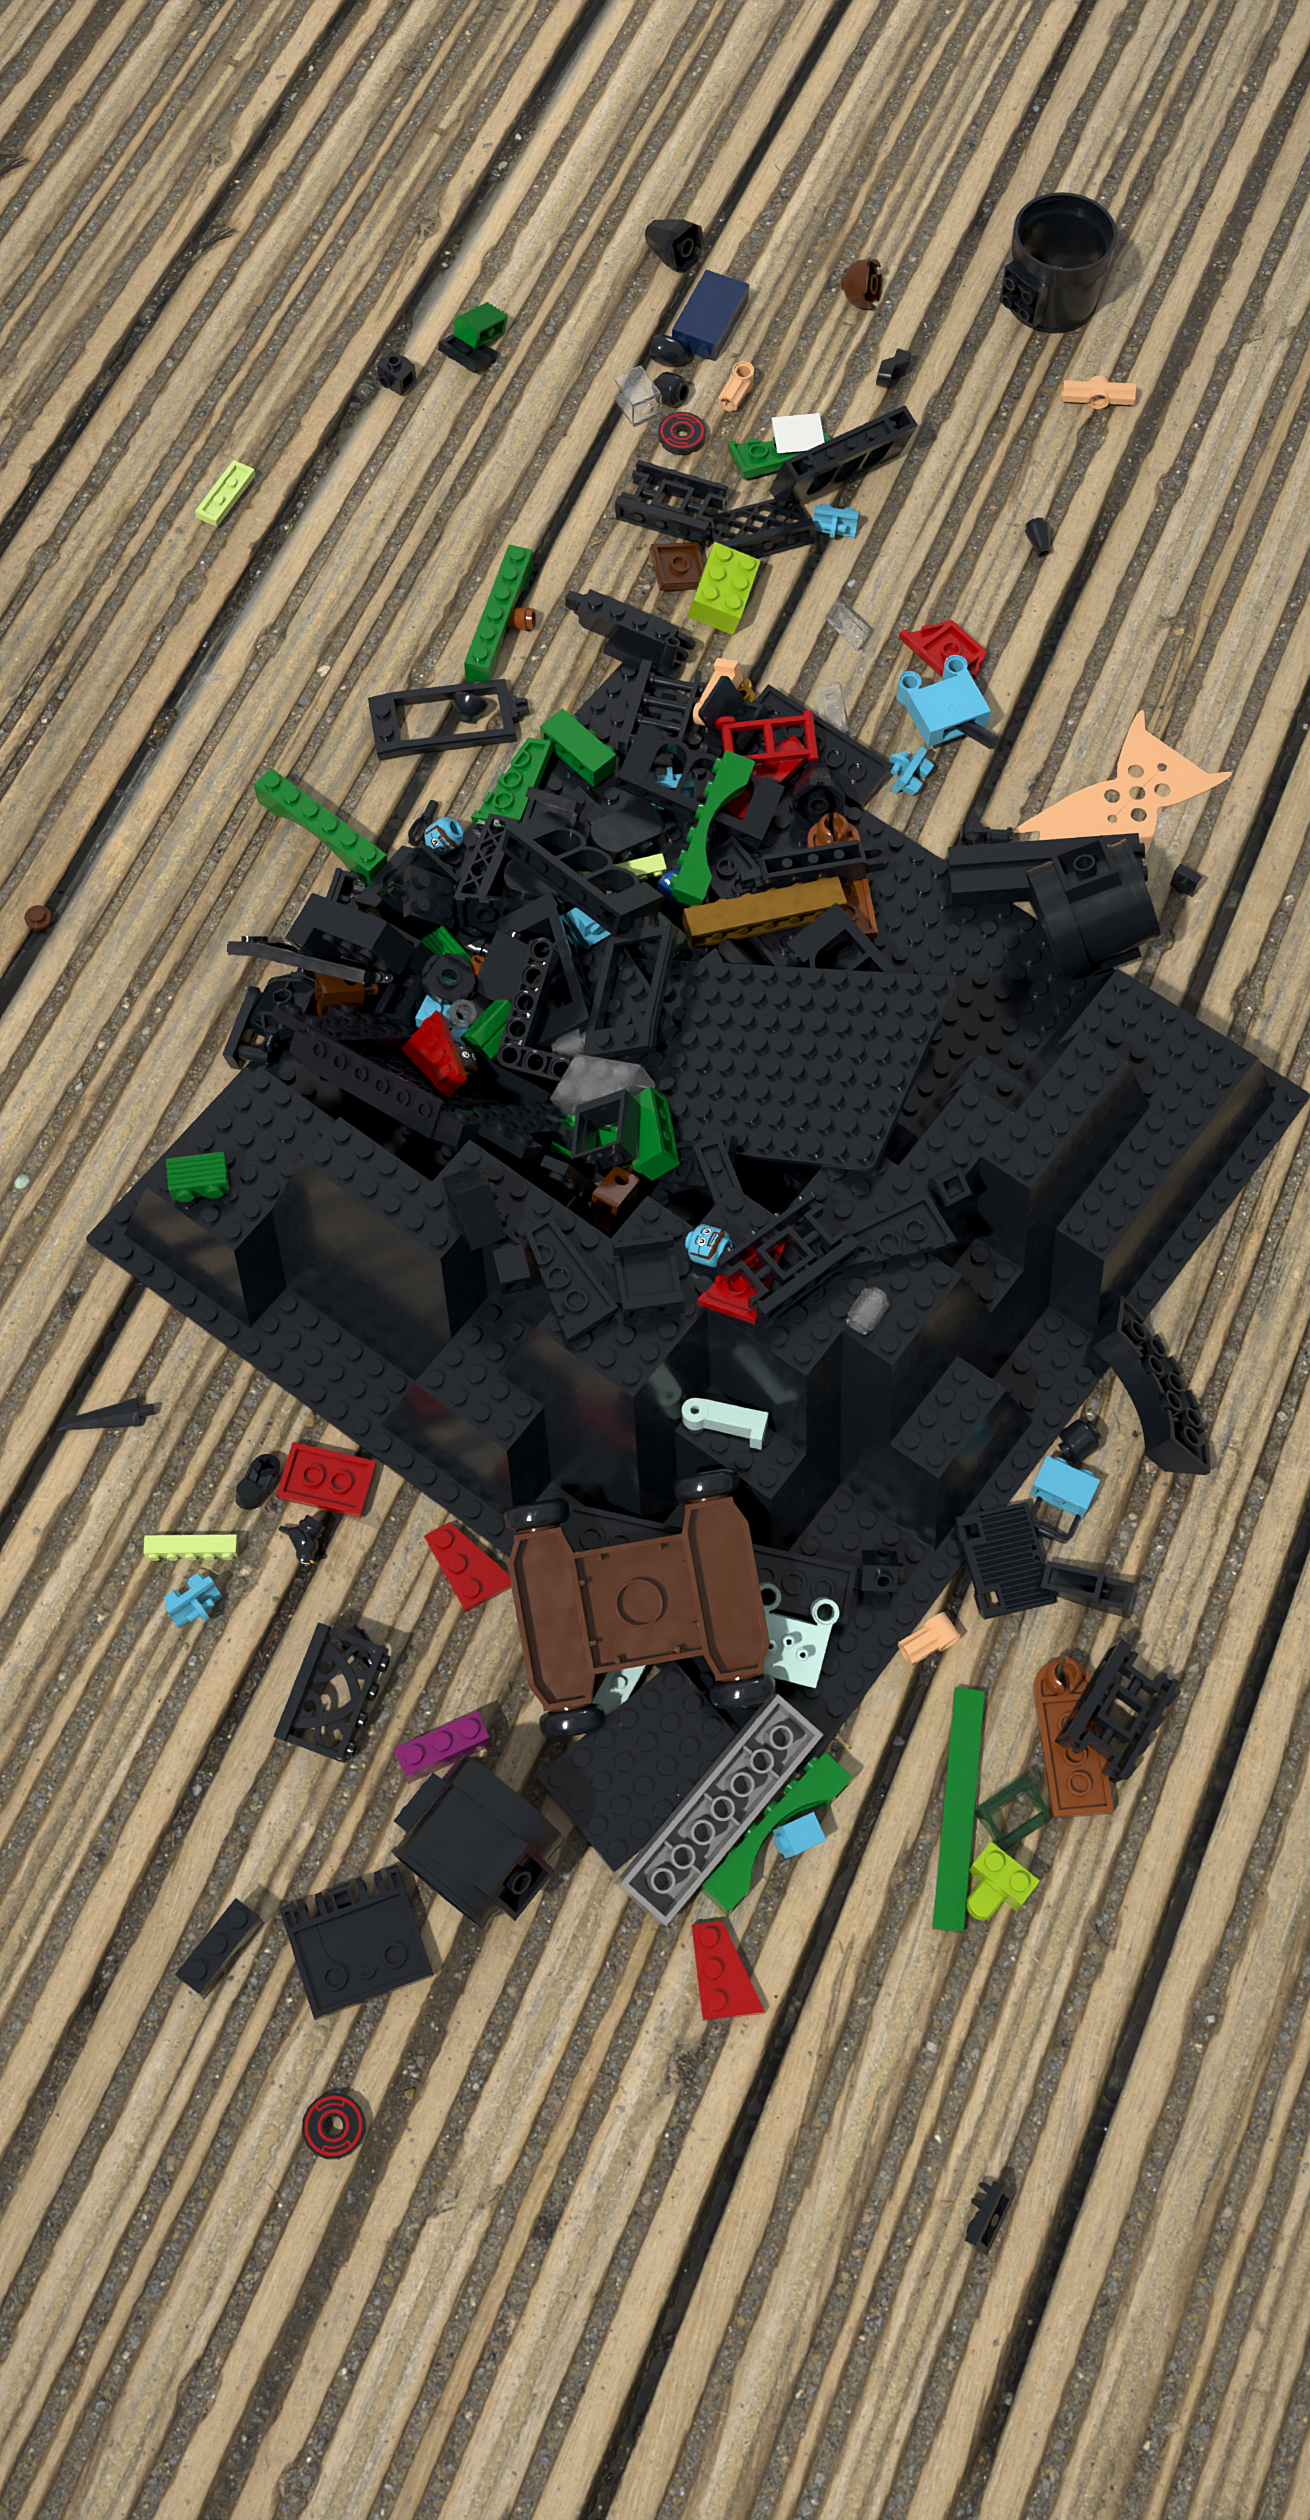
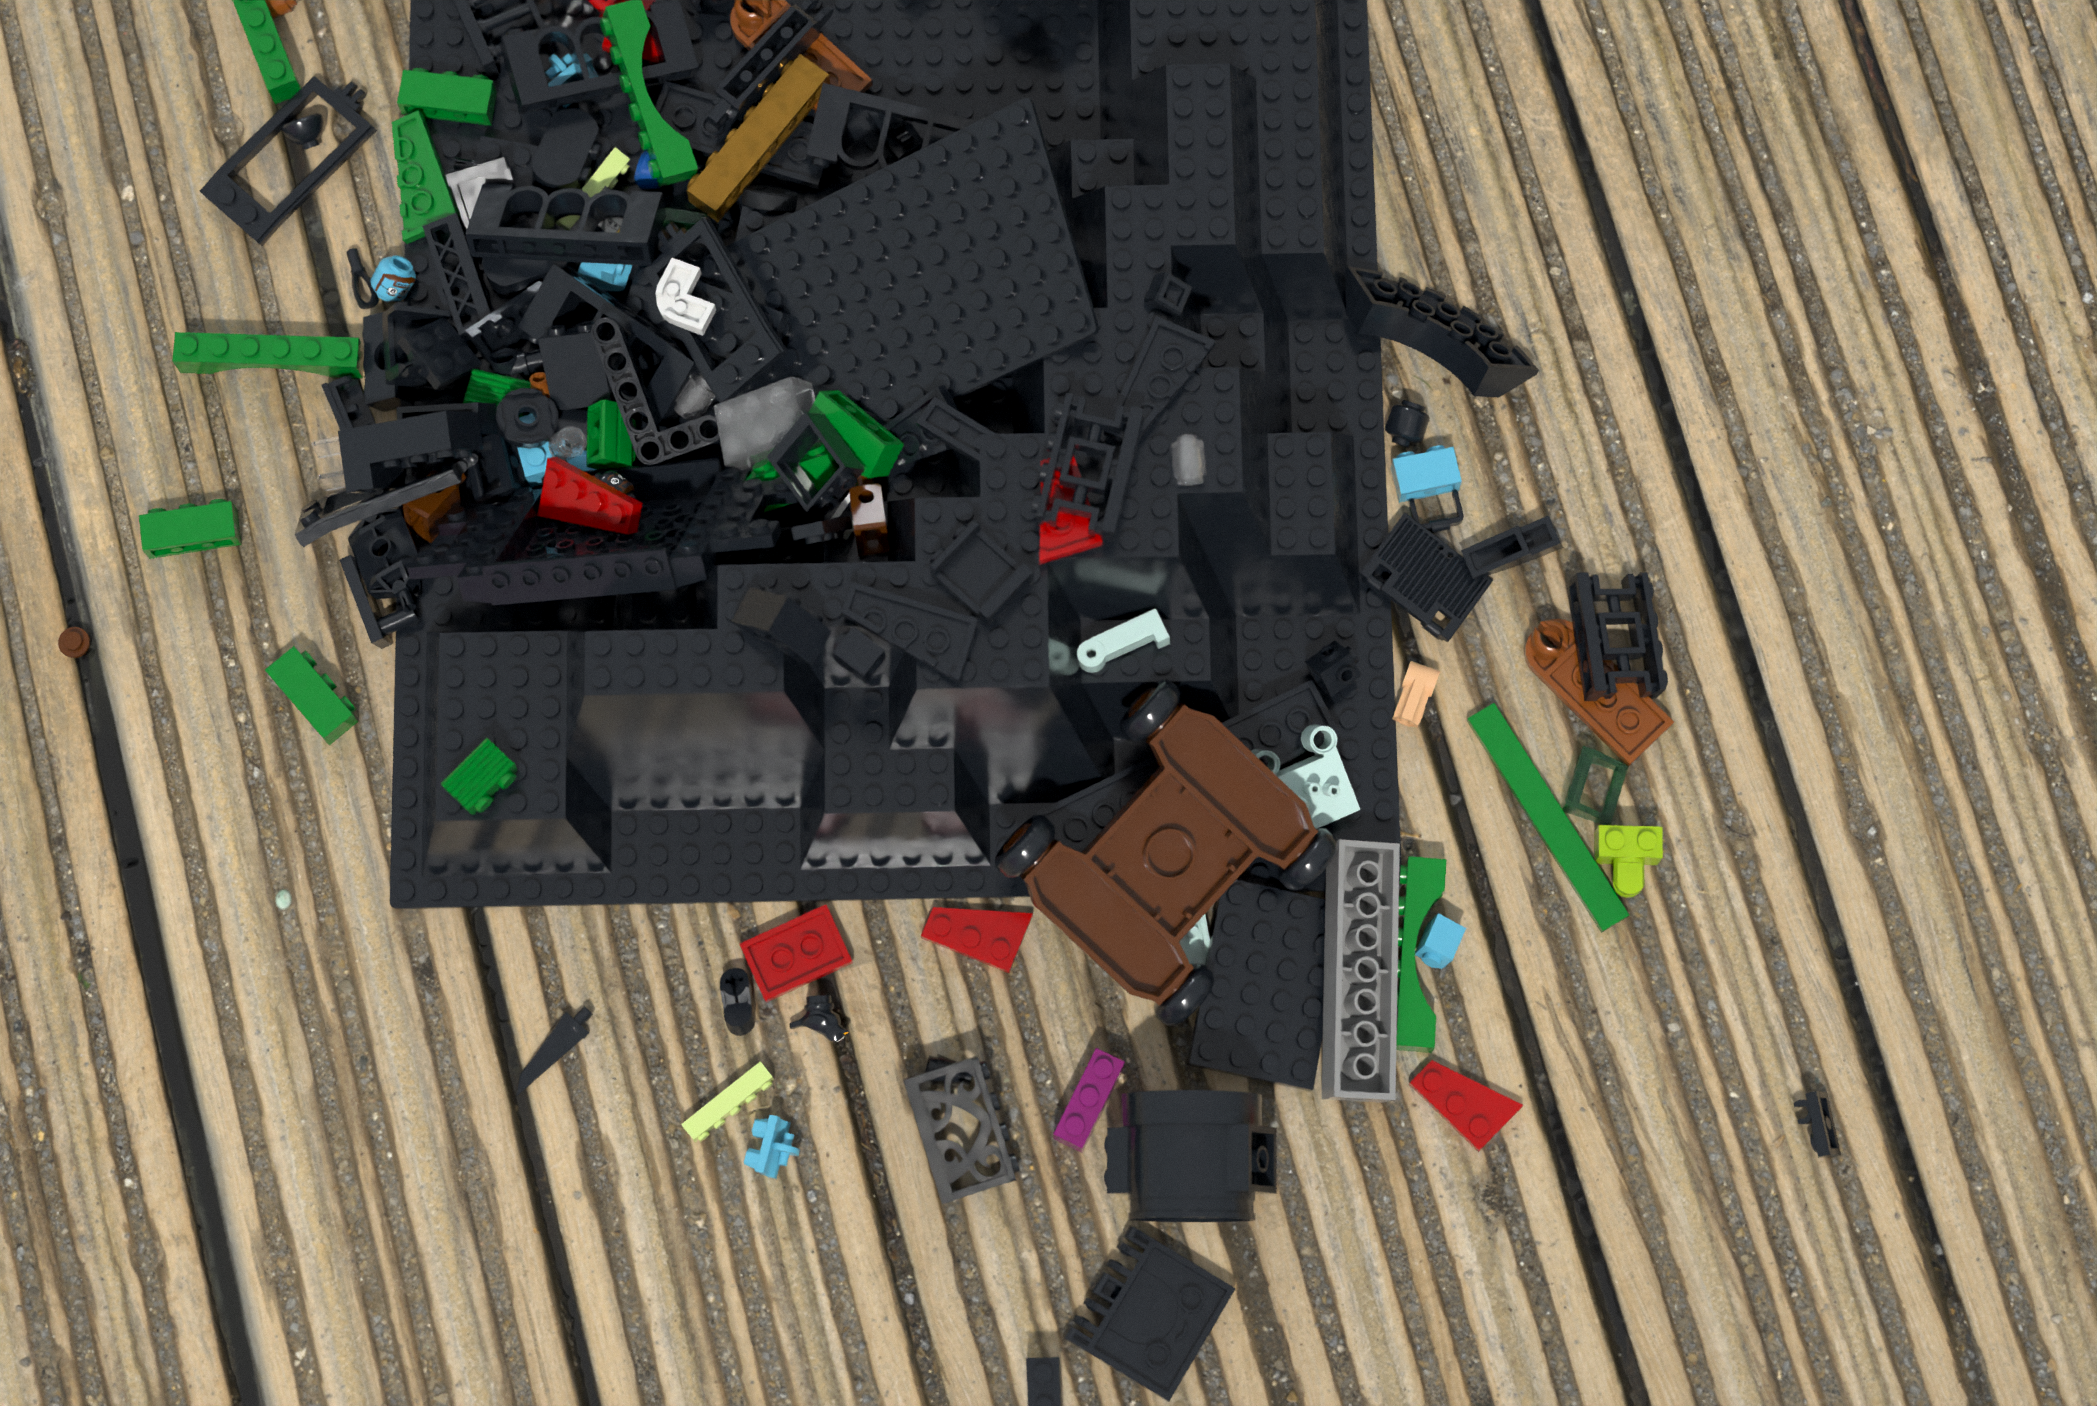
camera: 35 degrees left, 10 degrees up
medium azure head [685,1224,733,1267] -> none
none -> green brick [139,499,242,559]
none -> green brick [265,646,358,746]
none -> white plate [656,258,716,336]

